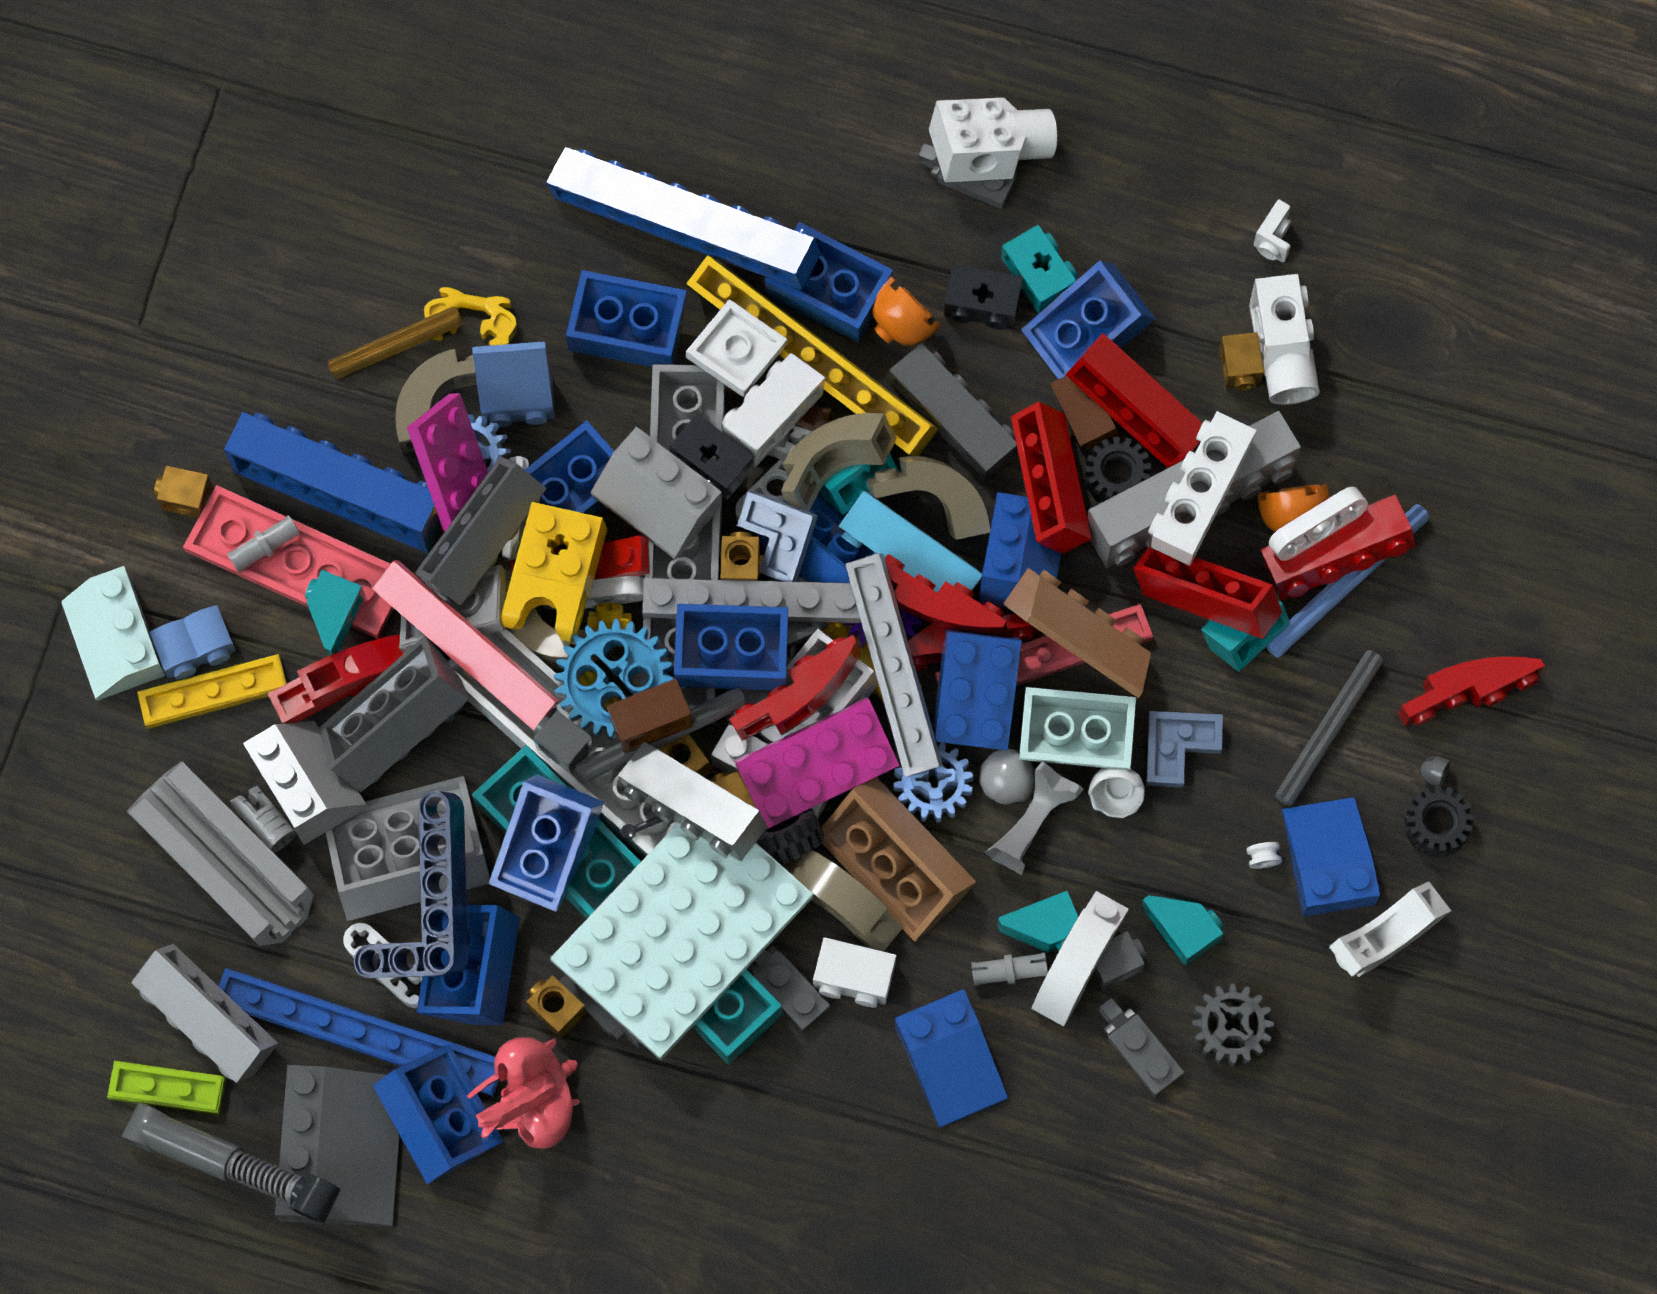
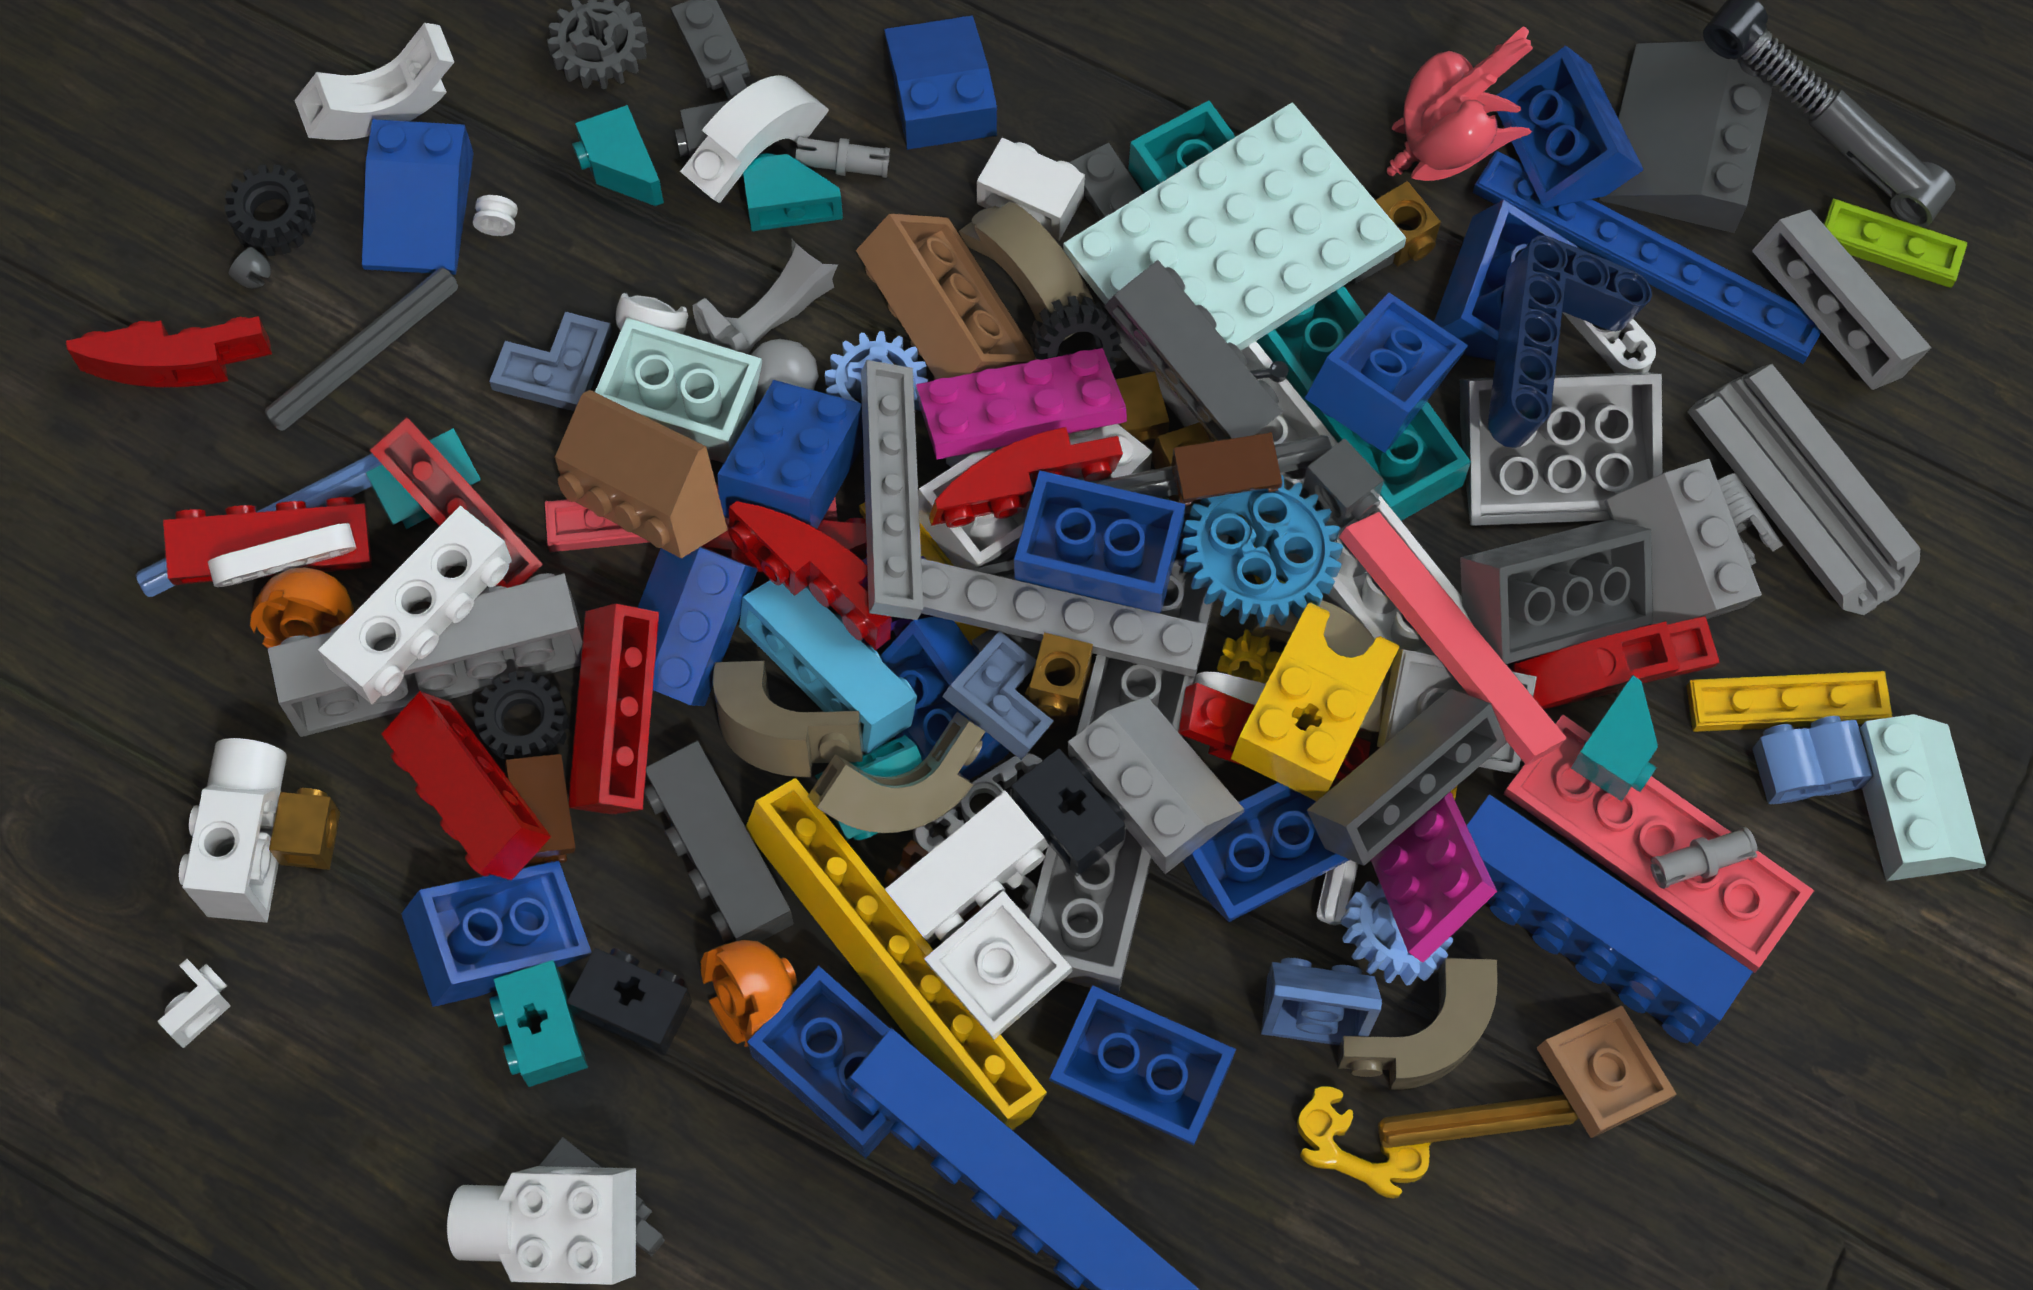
camera: 170 degrees left, 5 degrees down
pearl gold brick [154,466,213,518] -> none
none -> medium nougat plate [1537,1005,1677,1138]

